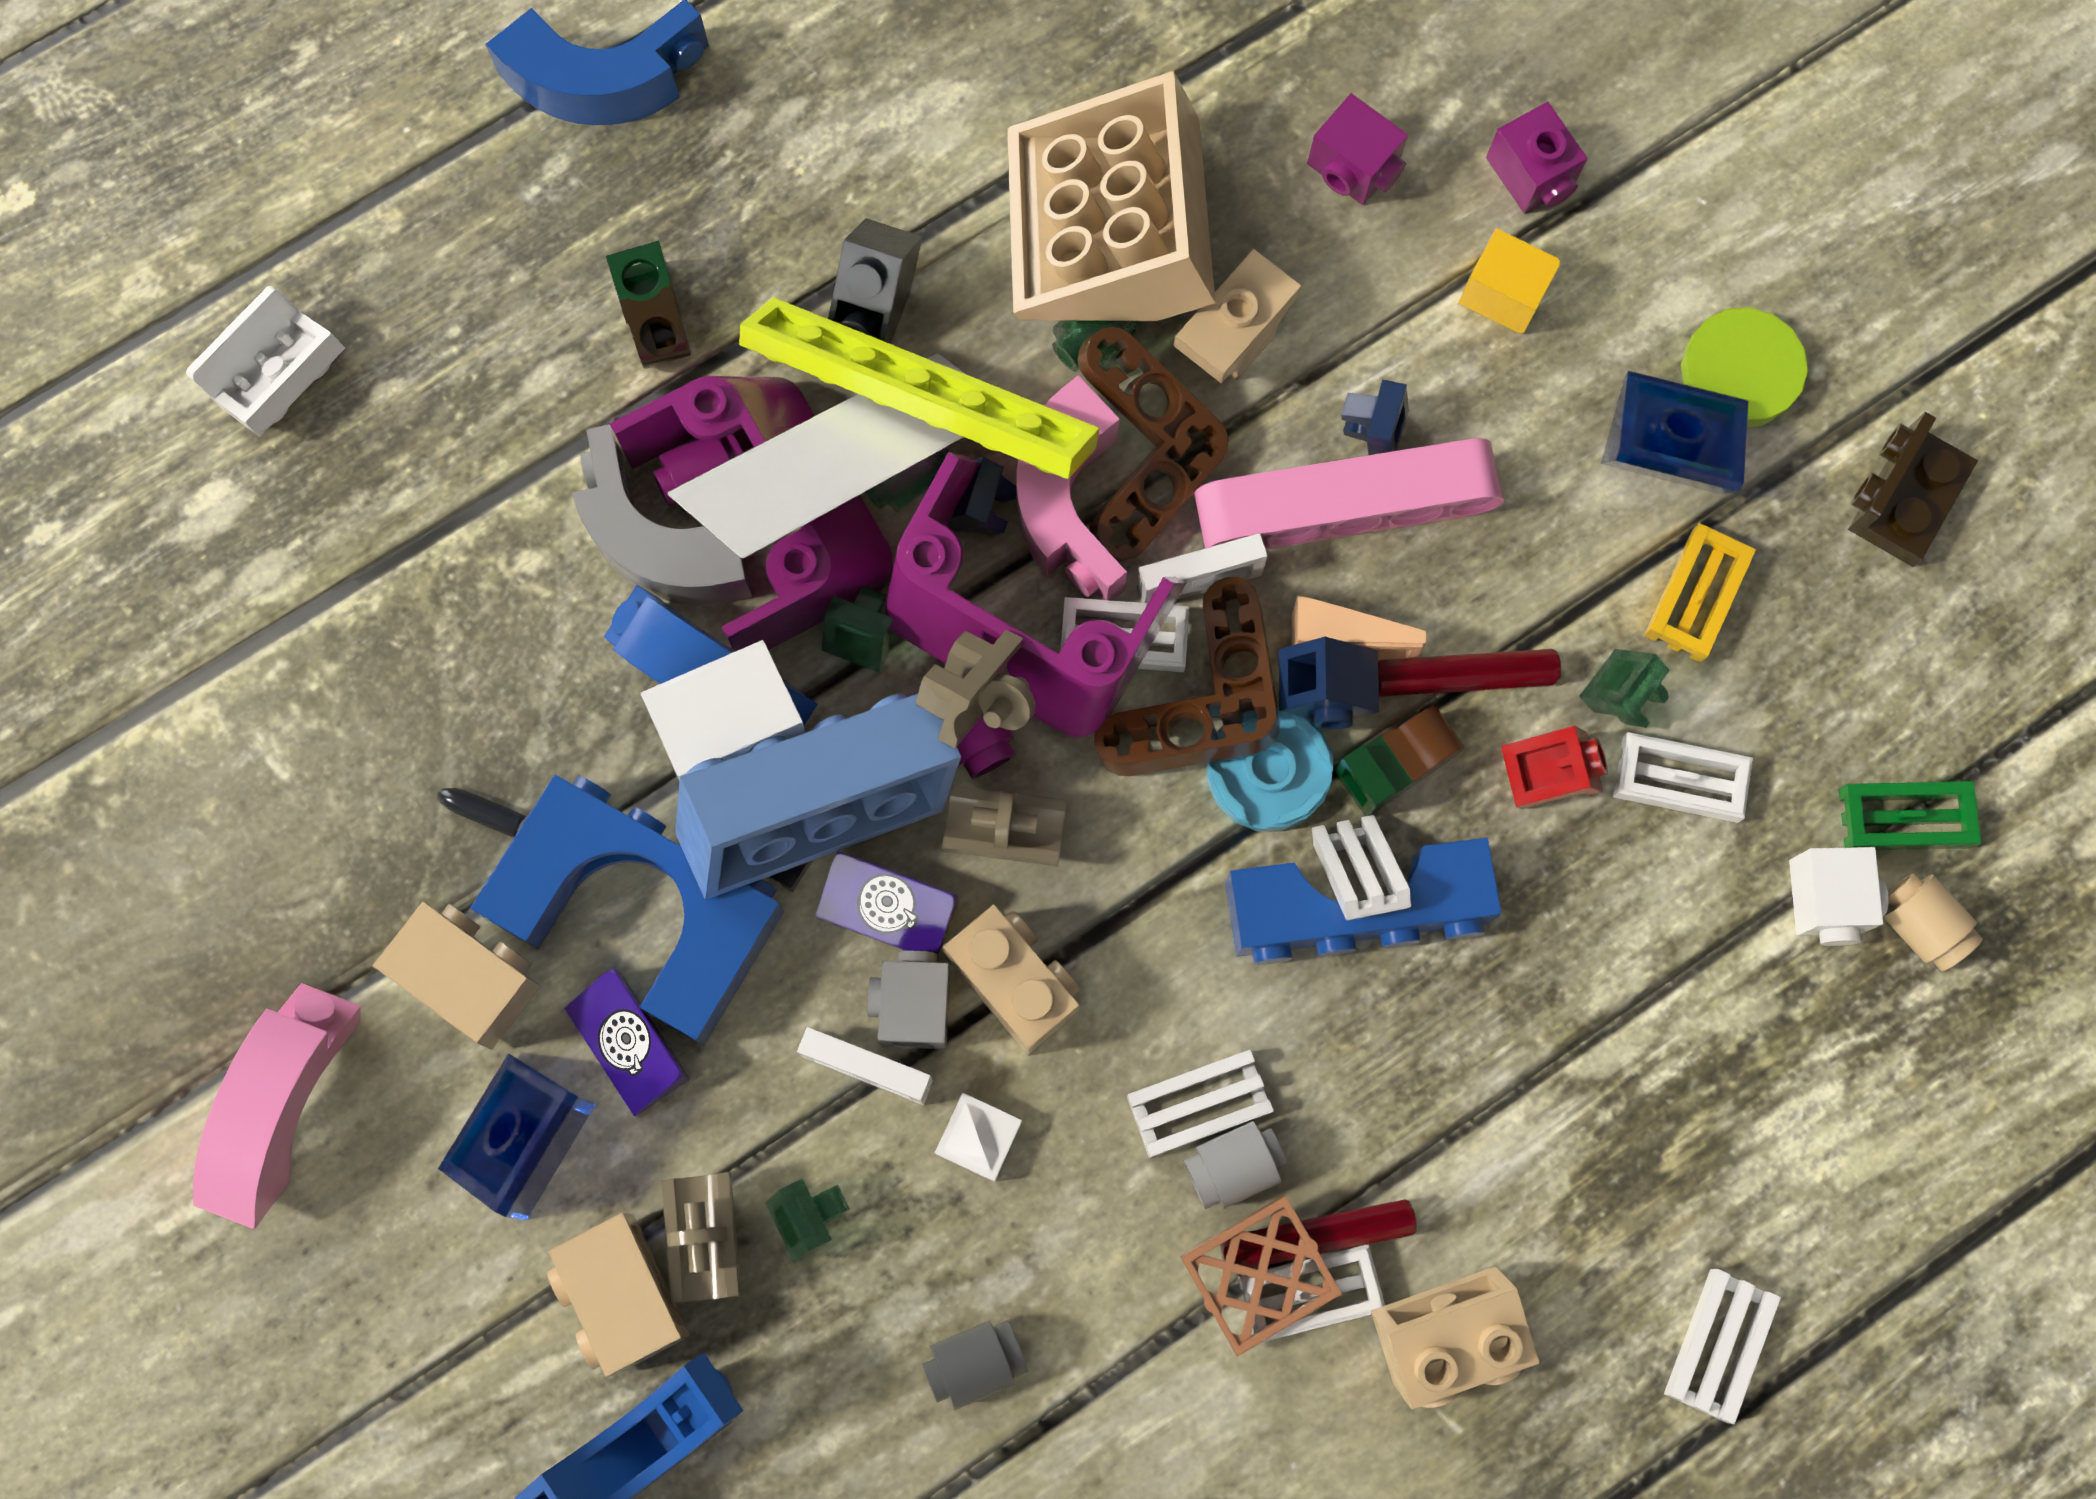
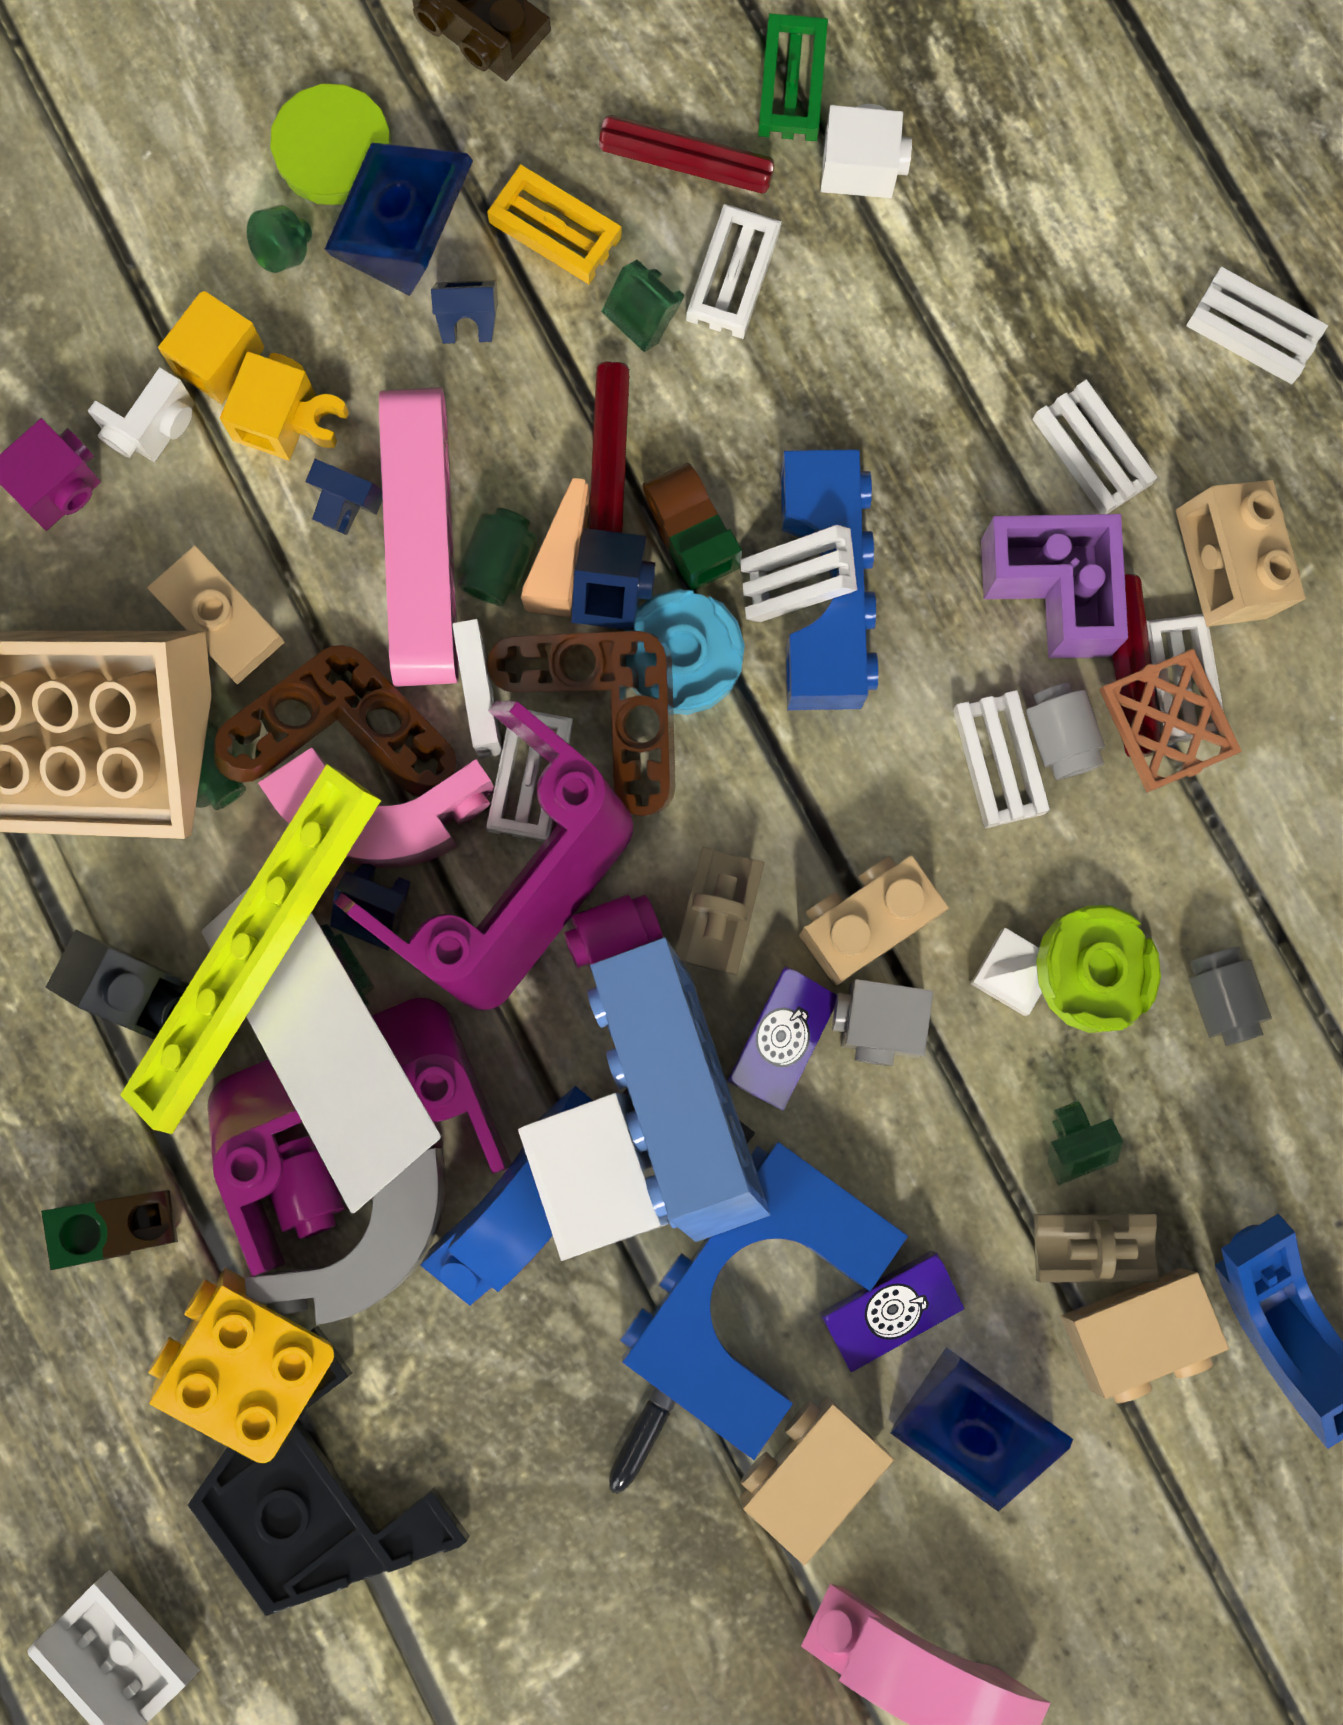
camera: 85 degrees left, 5 degrees up
white tile [797,1027,933,1105] -> none
clear green tile [821,587,893,672] -> none
dark tan hips [915,630,1036,749] -> none
magenta brick [1486,102,1588,214] -> none
red bracket [1501,725,1608,809] -> none
tan brick [1883,873,1983,971] -> none
none -> white bracket [88,367,195,463]
none -> yellow bracket [148,1267,334,1463]
none -> black wing [188,1326,470,1616]
none -> yellow brick [219,351,349,461]
none -> clear green tile [246,205,312,273]
none -> dark blue tile [431,280,498,344]
none -> clear green brick [458,508,538,606]
none -> dark red axle [599,115,774,194]
none -> medium lavender brick [981,514,1128,659]
none -> white tile [1032,379,1158,514]
none -> lime tile [1036,905,1161,1033]

